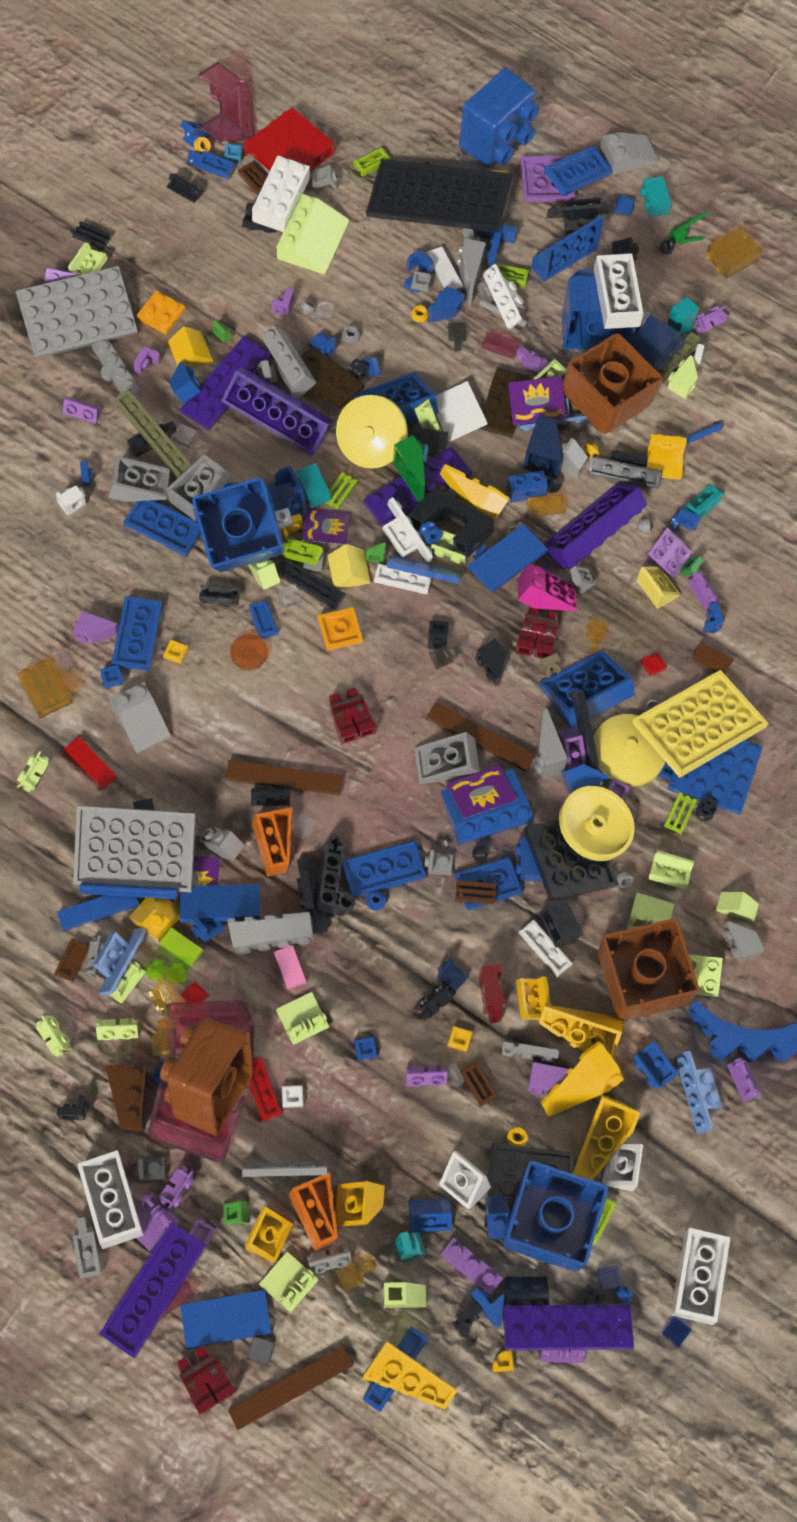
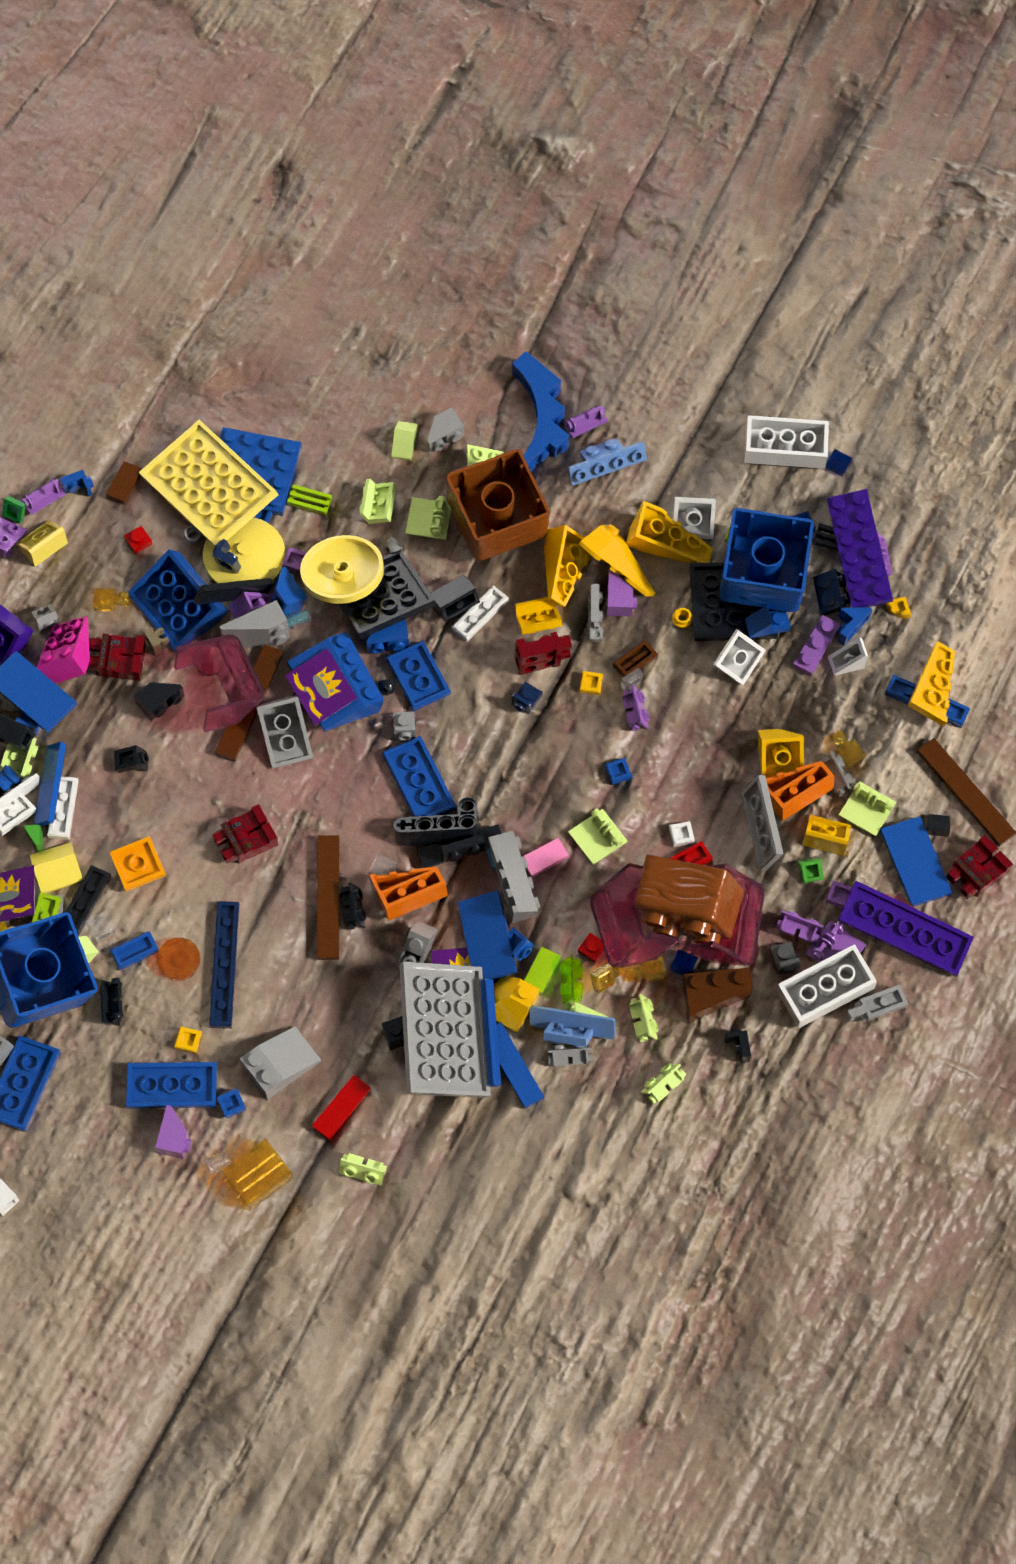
camera: 95 degrees left, 0 degrees up
reddish brown tile [54,938,90,983] -> none
blue plate [366,891,386,911] -> none
yellowish green slope [383,1282,426,1308] -> none
teal plate [395,1231,425,1261] -> none
blue panel [408,1198,452,1232] -> none
black hinge [414,983,455,1020] -> none
clear smoke plate [429,645,464,670] -> none
black bracket [453,1303,482,1337] -> none
reddish brown tile [455,880,496,905] -> none
blue plate [615,1285,634,1305] -> none
blue bracket [633,1041,679,1089] -> none
black wheel [695,798,717,821] -> none
none -> clear pink windscreen [174,634,264,732]
none -> dark blue tile [209,901,240,1029]
none -> dark blue bracket [212,539,241,574]
none -> clear light blue pin [286,609,311,630]
none -> white slope [828,637,868,675]

